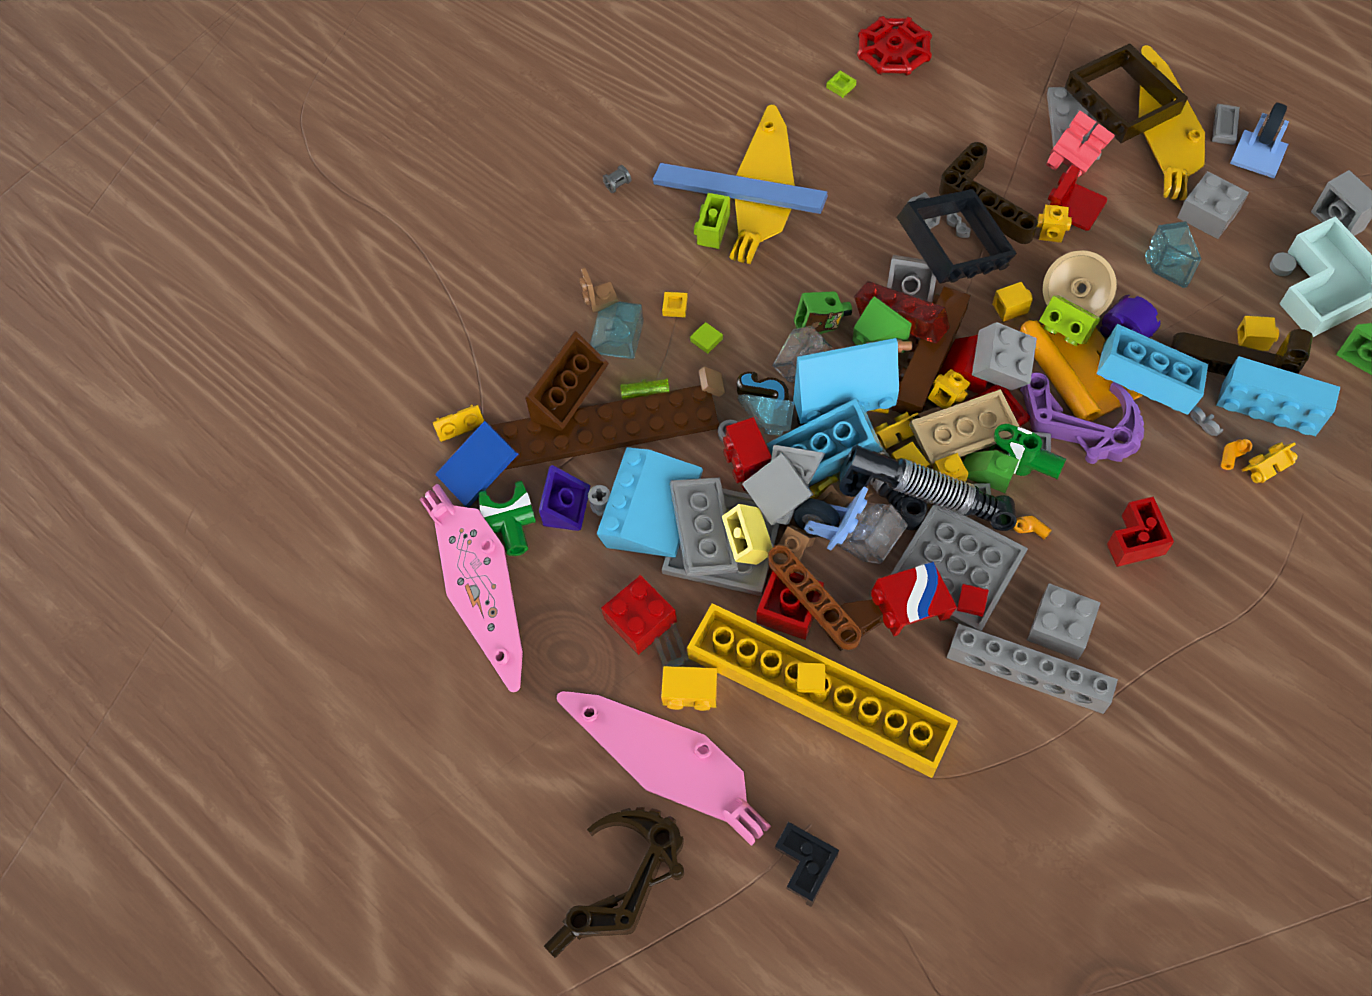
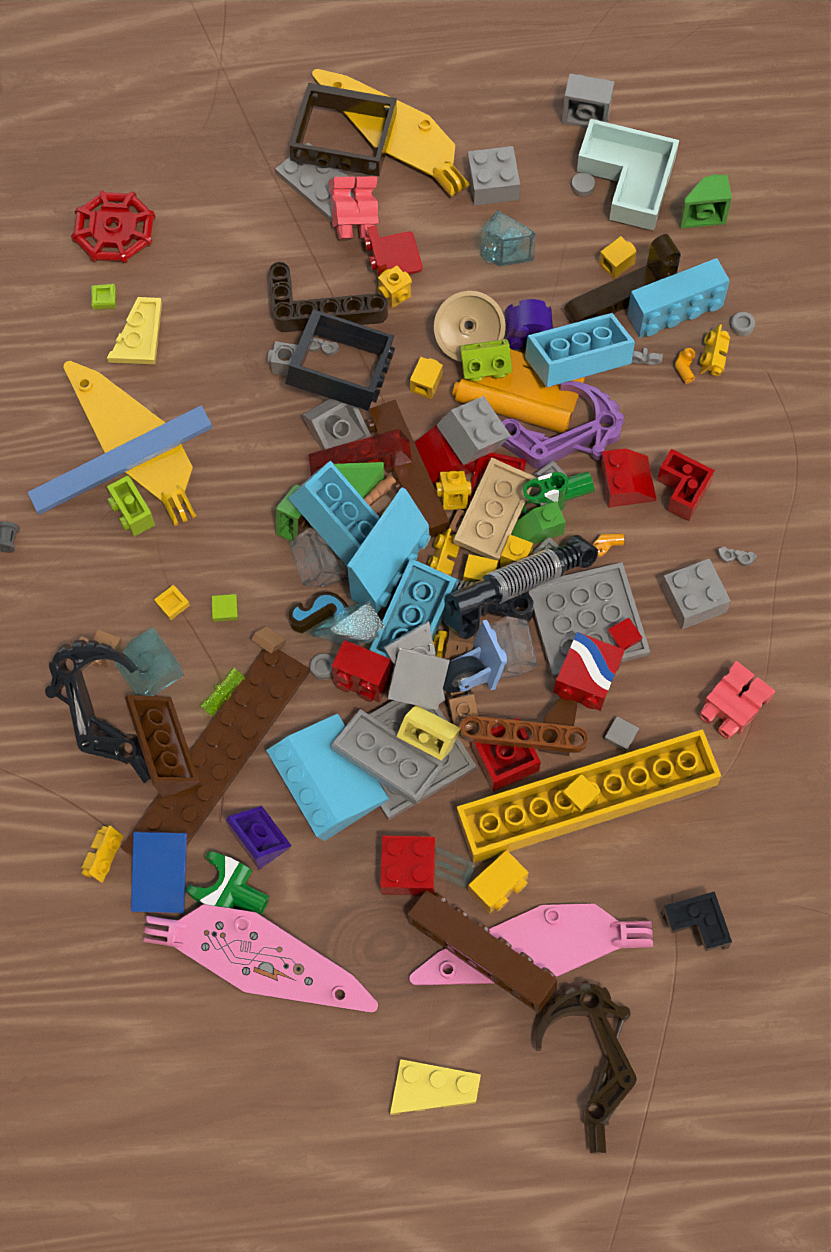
camera: 50 degrees left, 5 degrees up
light grey bush [588,485,610,516] -> none
light grey brick [947,624,1118,714] -> none
light grey tile [1212,104,1240,145] -> none
light blue plate [1230,102,1289,178] -> none
none -> black piece [45,640,151,783]
none -> light yellow wing [107,297,162,364]
none -> medium azure brick [288,461,380,566]
none -> light yellow wing [390,1059,481,1115]
none -> reddish brown brick [407,890,557,1014]
none -> red slope [600,448,657,508]
none -> light grey tile [604,717,639,752]
none -> coral hips [699,661,775,739]
none -> light grey piece [717,547,757,567]
none -> light grey tile [730,312,755,337]

